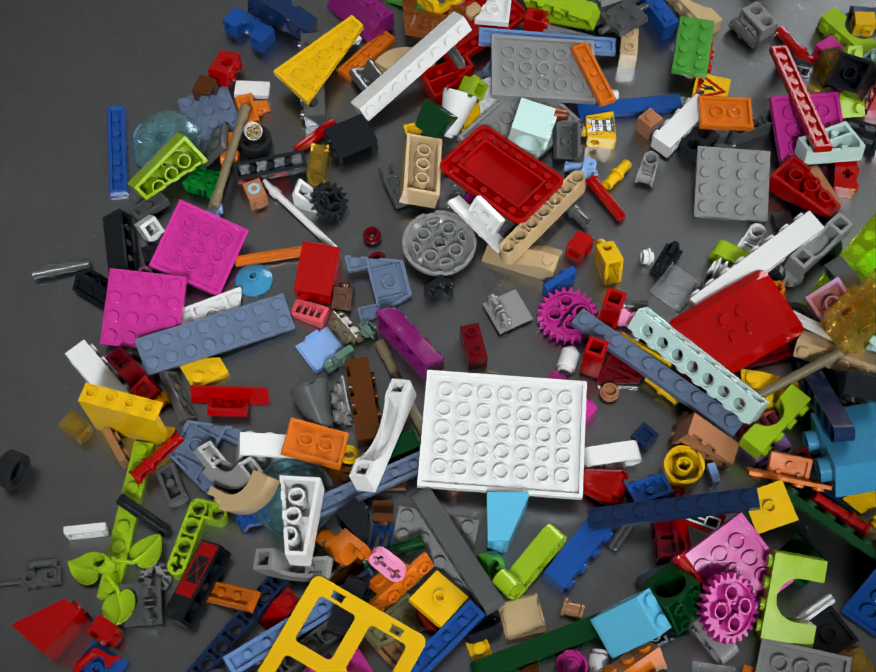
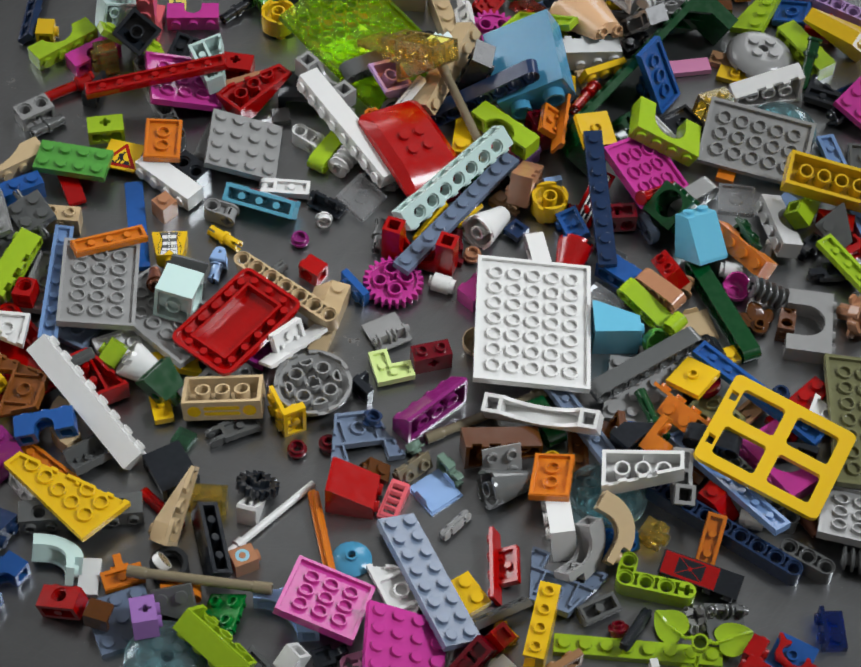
camera: 95 degrees left, 10 degrees down
red pin [128,432,185,485] -> none
bright pink beam [369,546,406,582] -> none
red axle [586,174,626,222] -> none
yellow torso [594,239,624,286] -> none
dark pink gear [697,572,758,644] -> none
none -> blue arch [13,405,79,447]
none -> light aqua arch [31,533,83,586]
none -> red slope [57,175,87,206]
none -> lime brick [86,114,125,145]
none -> medium lavender brick [128,594,163,641]
none -> tan wedge [148,465,200,546]
none -> clear green tile [170,426,198,452]
none -> medium azure brick [222,182,301,219]
none -> white plate [259,178,311,199]
none -> yellow bracket [267,385,307,438]
none -> magenta plate [291,230,309,248]
none -> dark blue plate [362,409,383,429]
none -> yellowish green plate [368,348,416,387]
none -> light grey axle [438,509,471,541]
none -> white cone [462,206,510,250]
none -> clear hinge [591,281,626,310]
none -> dark red plate [608,620,629,638]
none -> nougat beam [634,268,687,314]
none -> clear yellow brick [639,516,671,552]
none -> red brick [650,250,690,289]

